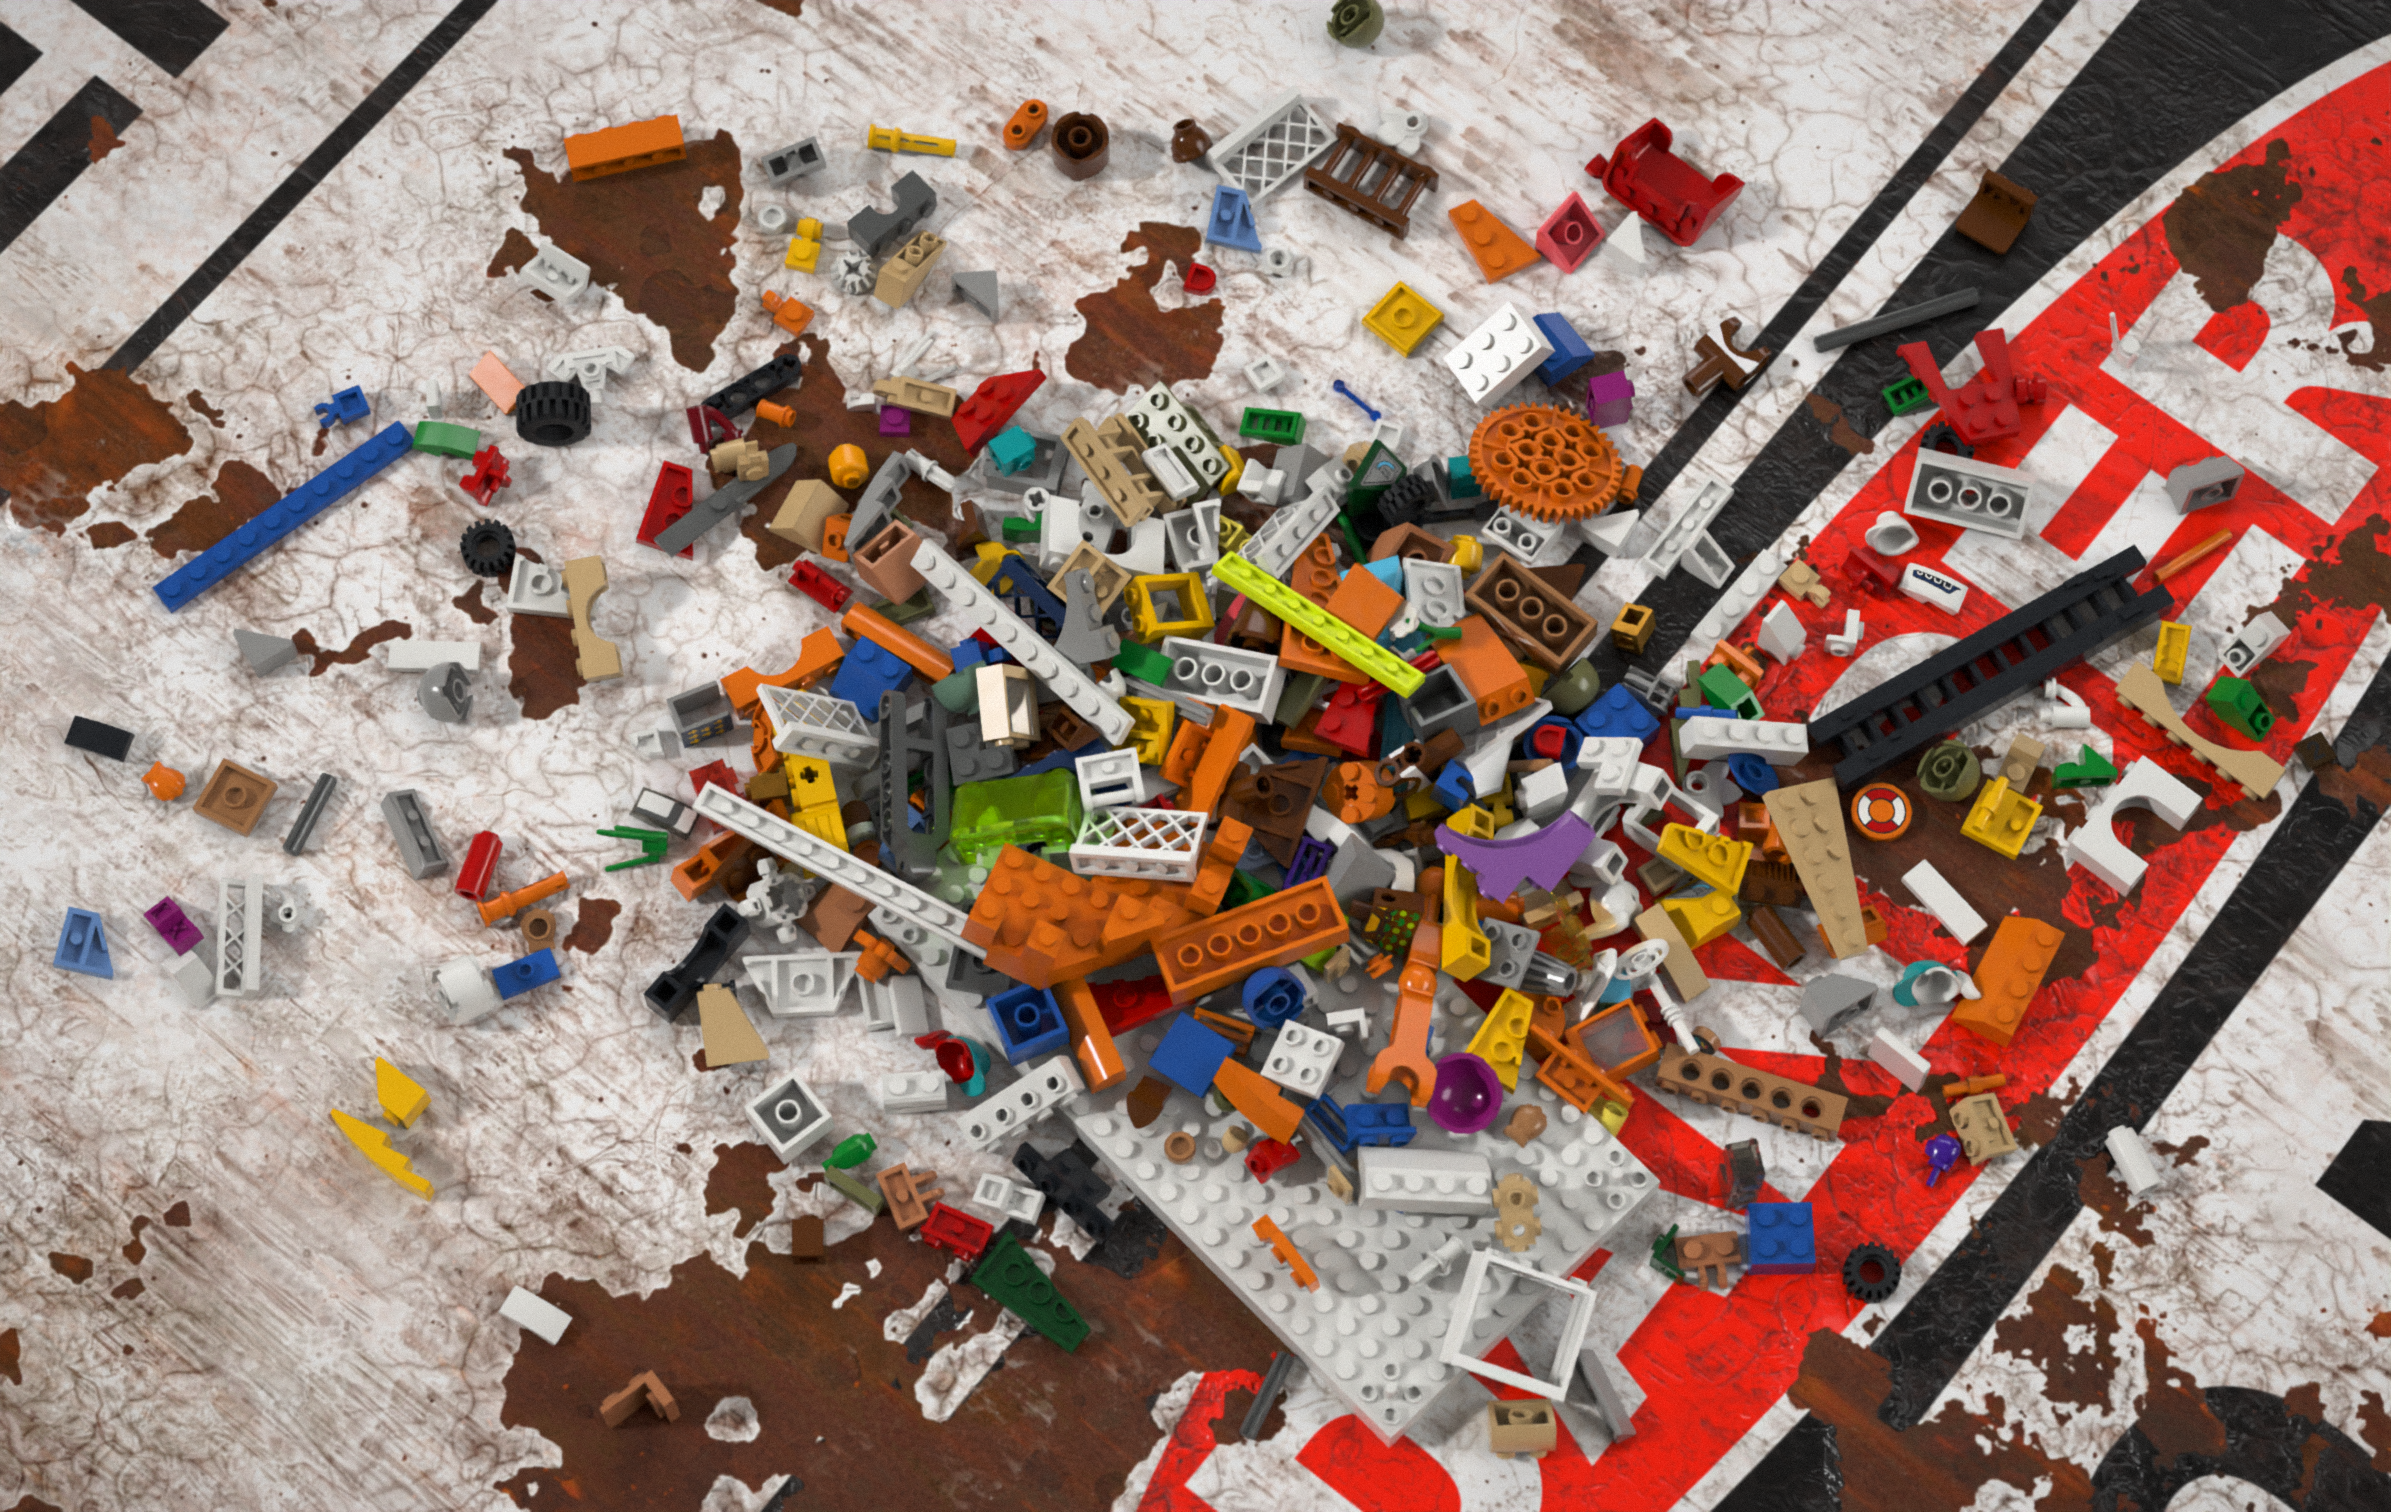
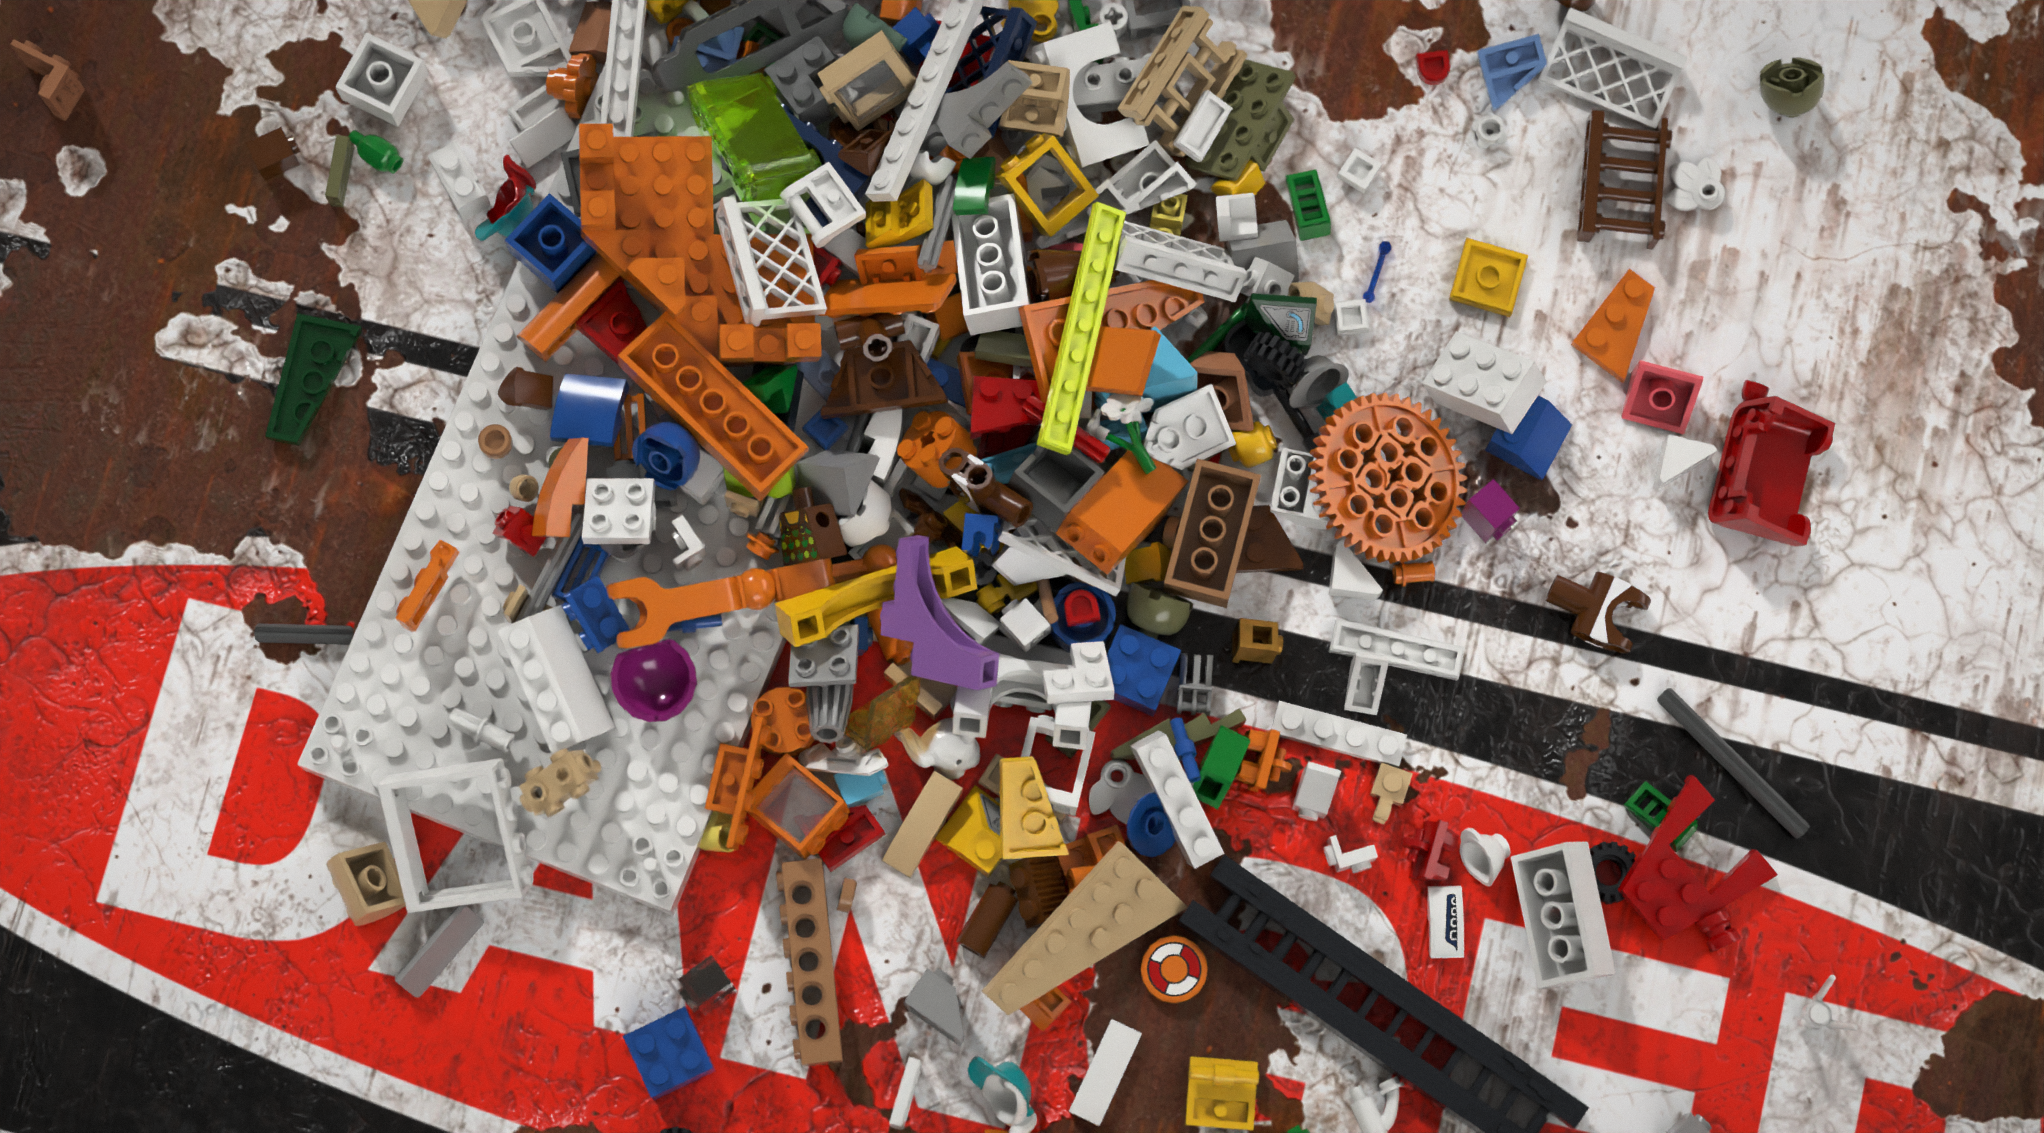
camera: 60 degrees right, 10 degrees up
nougat hinge [876,1162,946,1233] -> none
red bracket [920,1201,995,1262] -> none
white brick [956,1055,1086,1154] -> none
white slope [972,1172,1046,1225] -> none
black bracket [1012,1142,1115,1245] -> none
dark purple tile [1281,836,1333,891] -> none
yellow wing [1464,987,1534,1095] -> none
medium nougat animal [1502,1104,1547,1148] -> none
white dish [1614,939,1700,1055] -> none
dark green bracket [1649,1223,1686,1286] -> none
nougat hinge [1673,1231,1742,1291] -> none
olive cylinder [1917,740,1980,802] -> none
reddish brown bracket [1955,169,2038,255] -> none
tan slope [1994,733,2047,795] -> none

